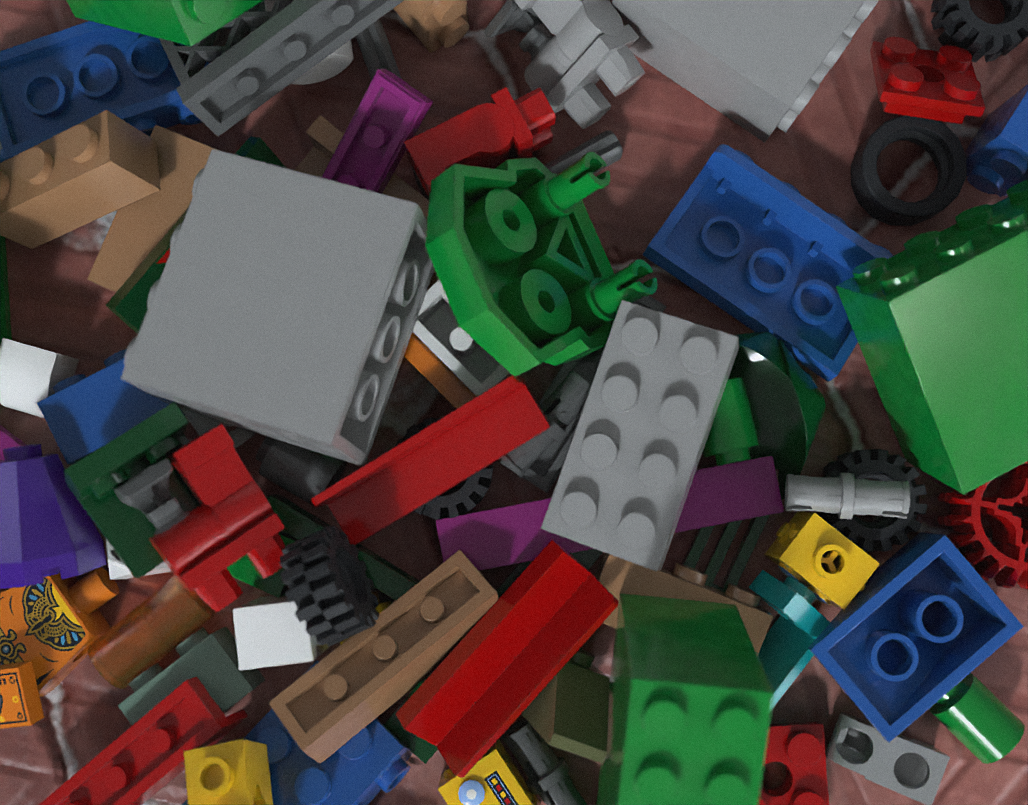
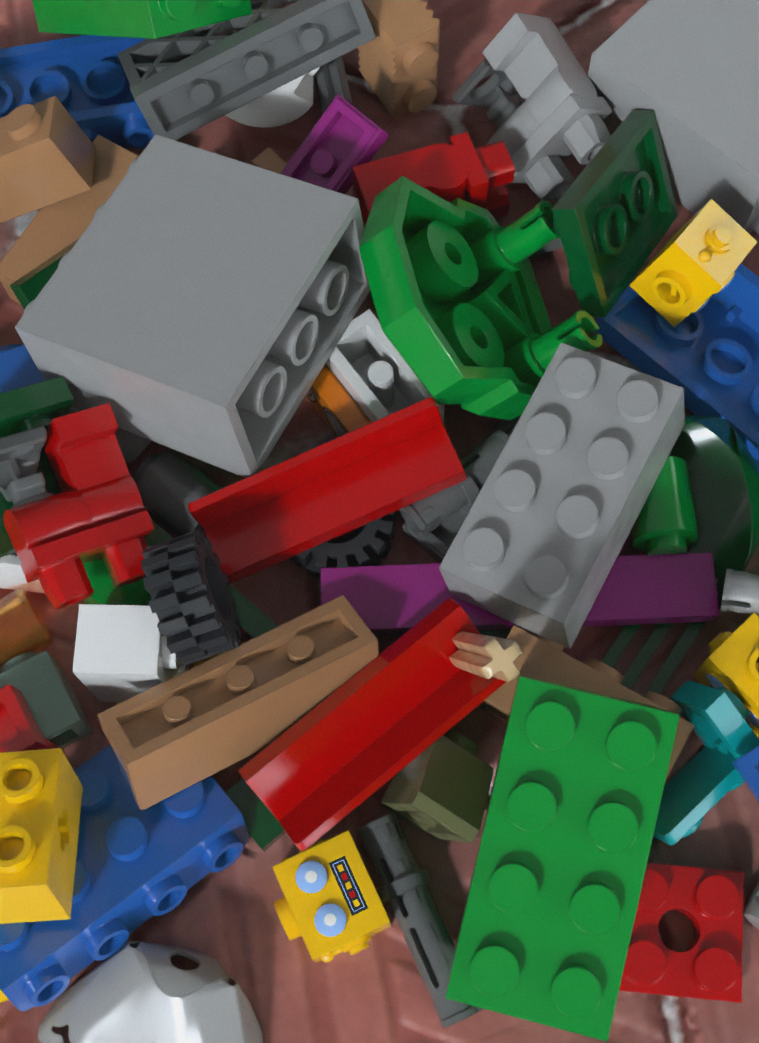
camera: 10 degrees right, 15 degrees down
none -> tan axle [449,631,523,682]
none -> dark green plate [552,110,678,317]
none -> yellow head [629,199,757,327]

